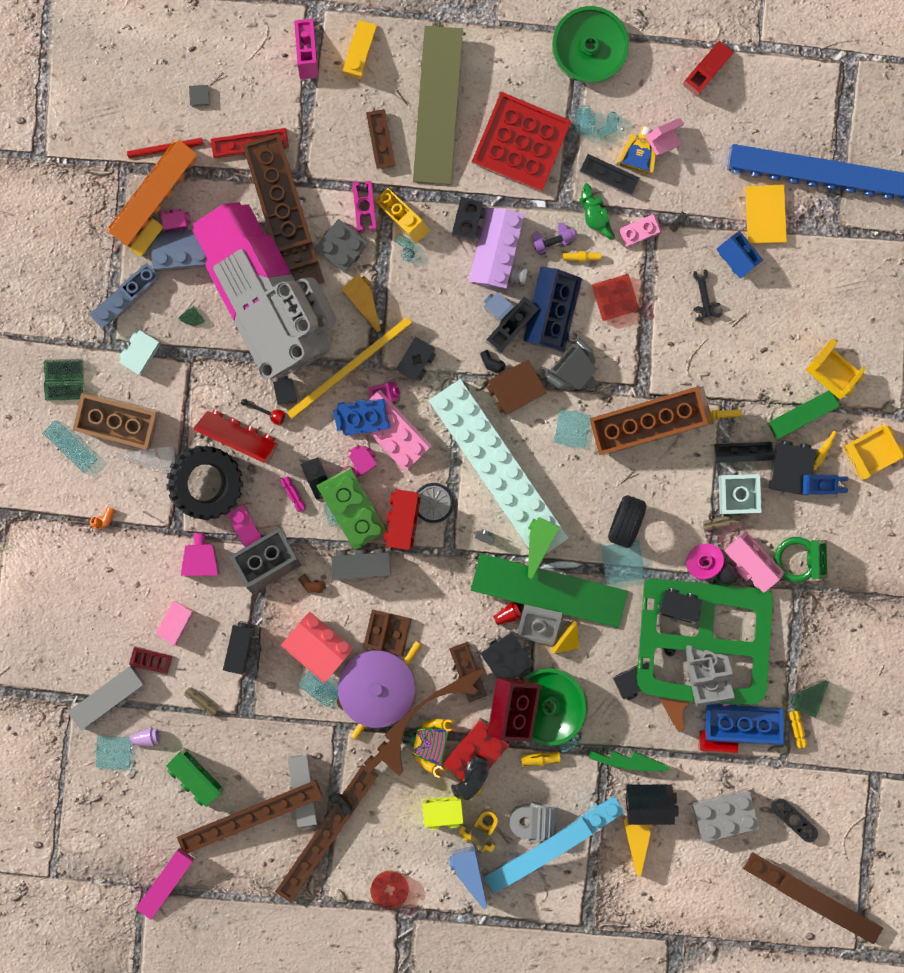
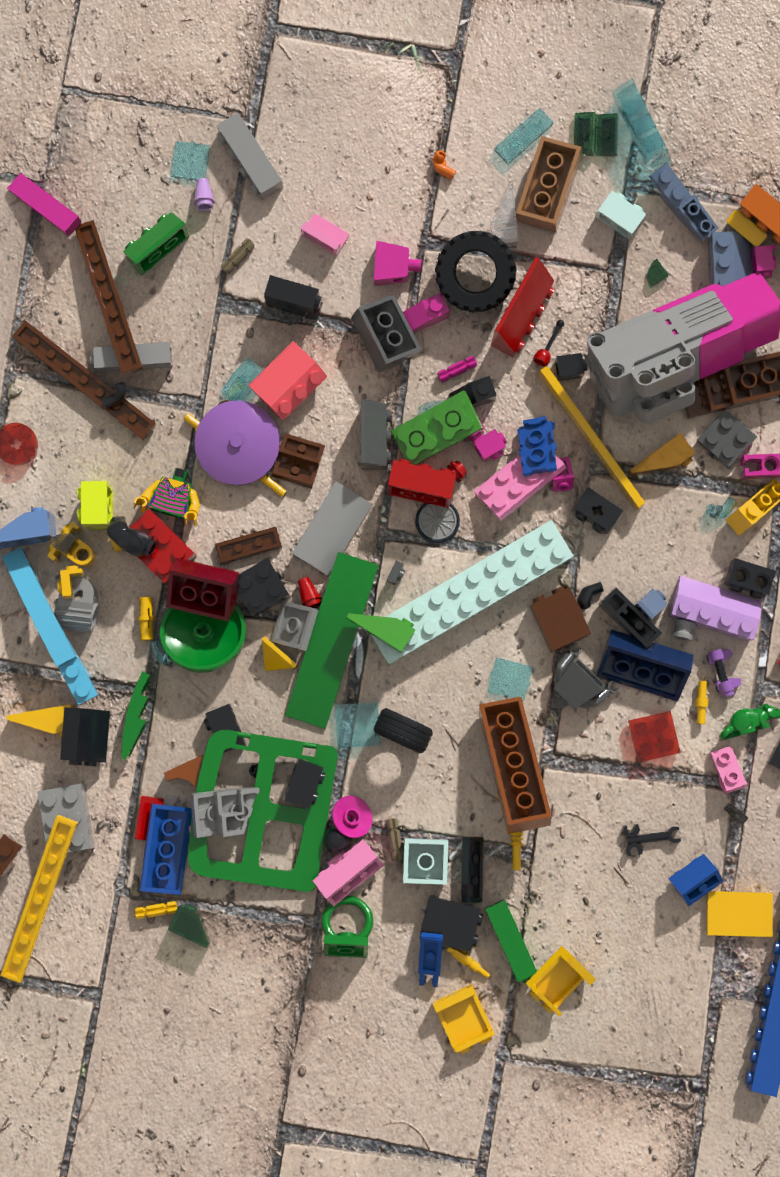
camera: 85 degrees right, 5 degrees down
dark red slope [129,646,173,674] -> none
reddish brown arm [298,574,326,594] -> none
reddish brown slope [363,668,485,776] -> none
black beam [771,798,818,842] -> none
none -> yellow tile [0,815,78,984]
none -> yellow bracket [57,566,84,599]
none -> light grey slope [292,481,372,577]
none -> red plate [447,461,467,483]
none -> clear light blue brick [612,78,672,170]

